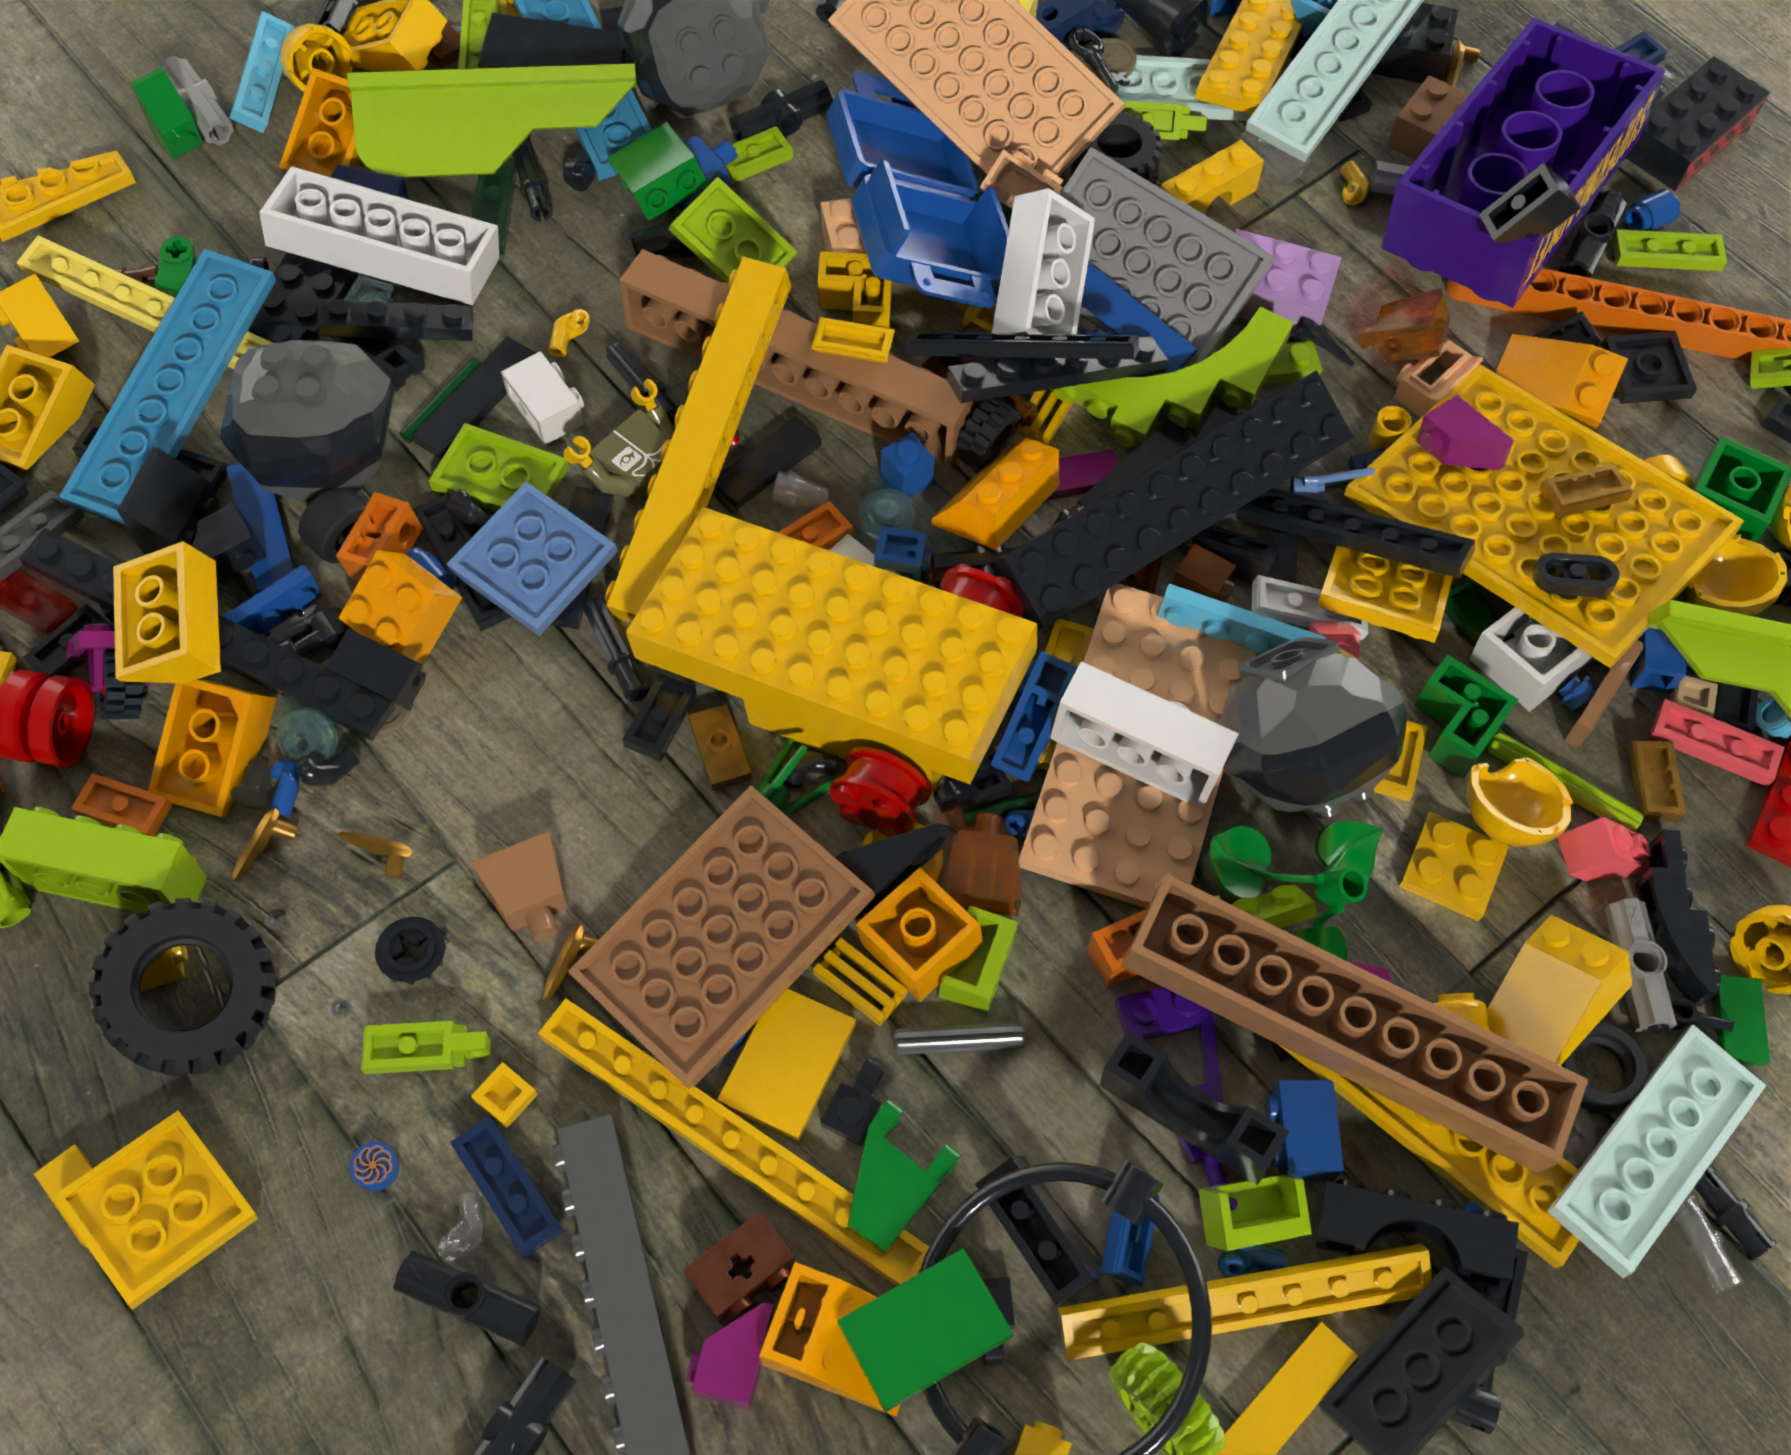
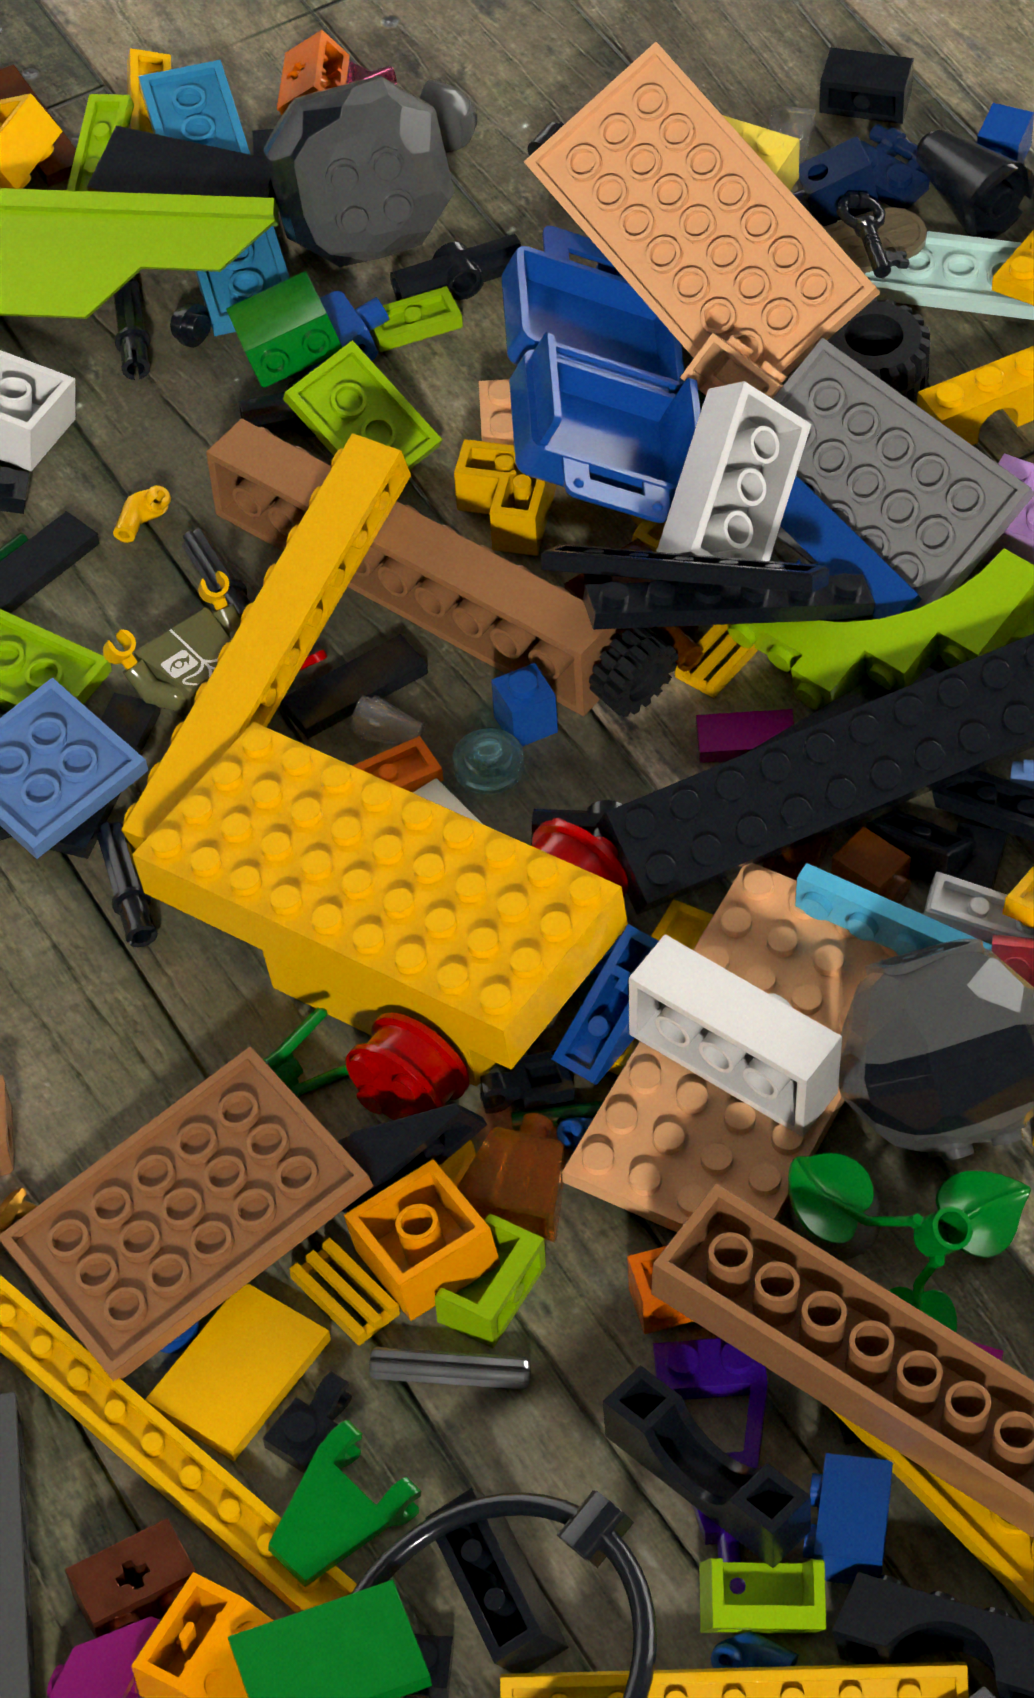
camera: 15 degrees right, 10 degrees down
clear green tile [471,165,517,255] -> none
white brick [501,351,584,445] -> none
black plate [622,673,697,762] -> none
pearl gold plate [688,703,752,791] -> none
black arm [780,752,839,788] -> none
yellow tile [812,317,895,363] -> none
blue bracket [874,526,933,582] -> none
light orange slope [931,438,1060,550] -> none
blue tile [1101,1195,1159,1287] -> none
lime hinge [1119,100,1207,140] -> none
lime plate [1232,884,1317,929] -> none

